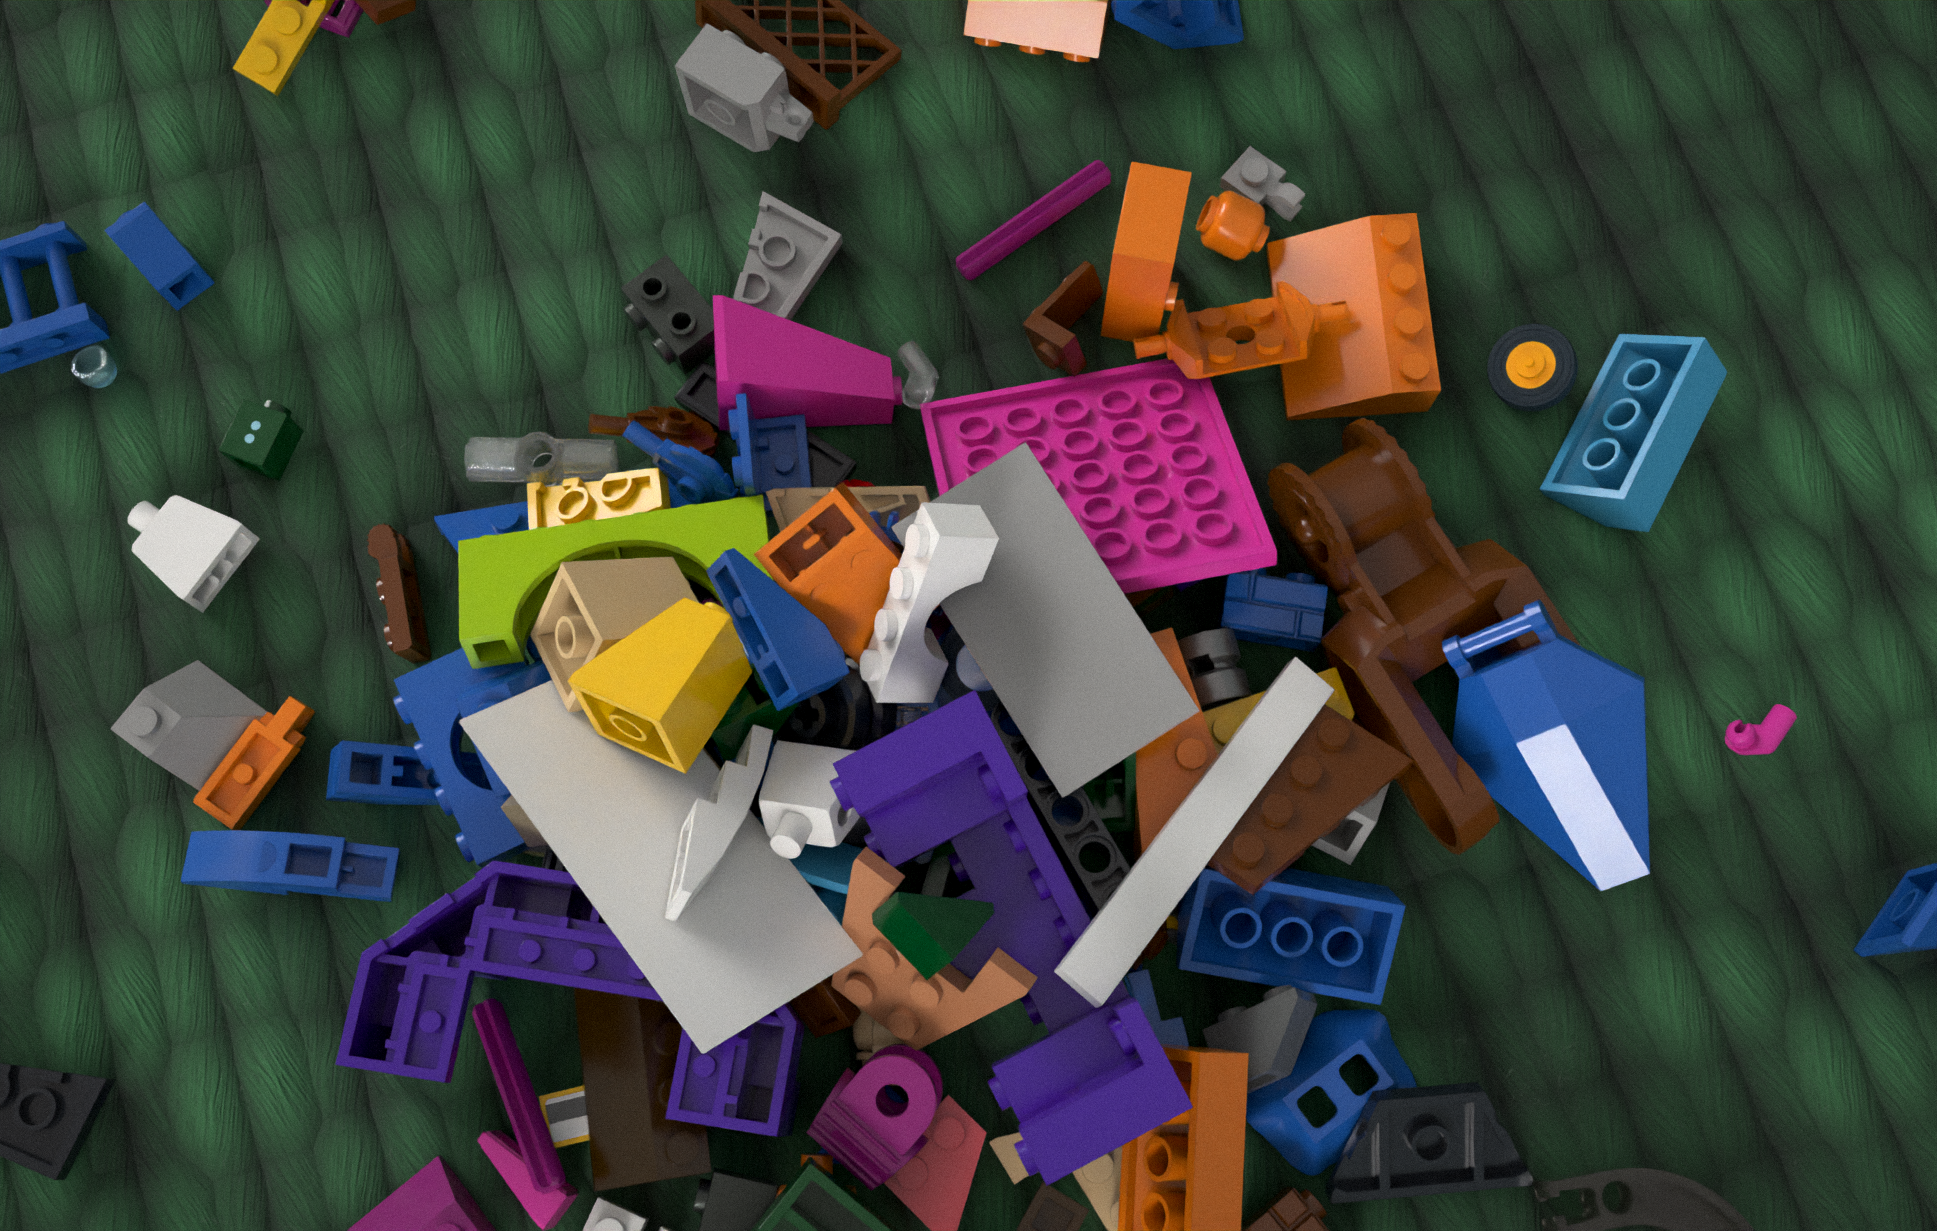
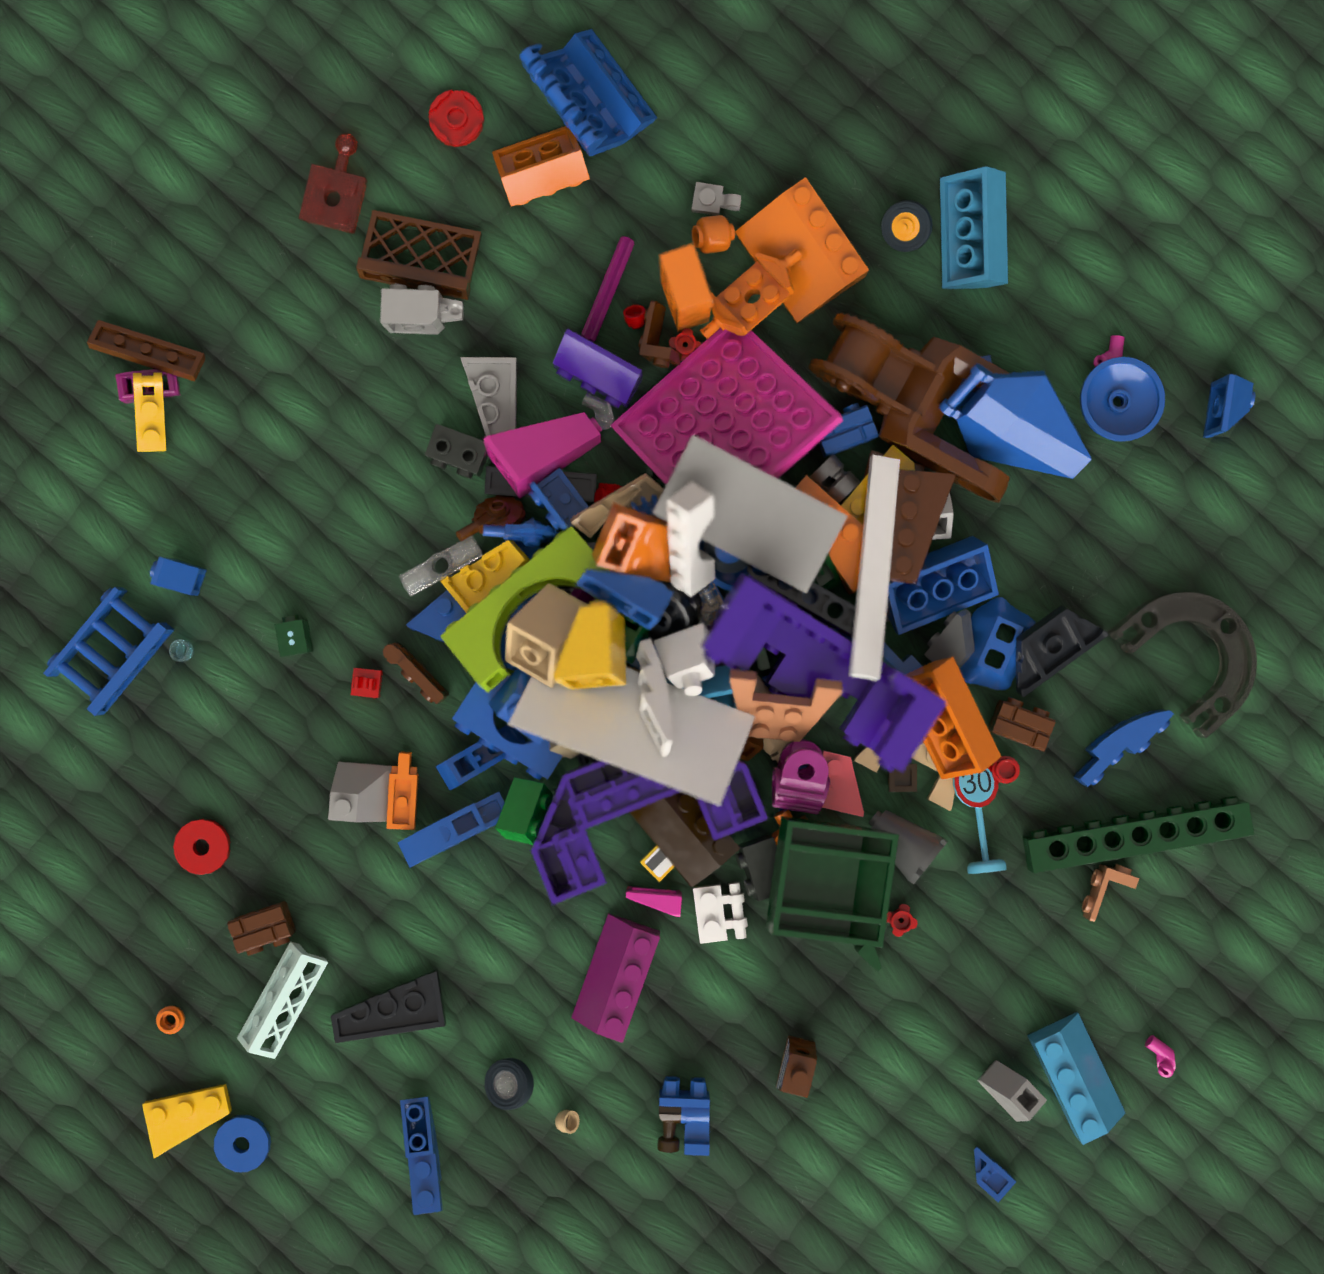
camera: 30 degrees left, 15 degrees up
white torso [128,495,260,613] -> none
magenta axle [472,998,566,1194] -> none
dark green slope [872,892,995,980] -> none
none -> red tile [351,667,383,698]
none -> green brick [495,777,553,845]
none -> dark purple slope [553,329,643,408]
none -> red hinge [623,305,645,329]
none -> red plate [669,328,701,361]
none -> blue dish [1080,357,1165,442]

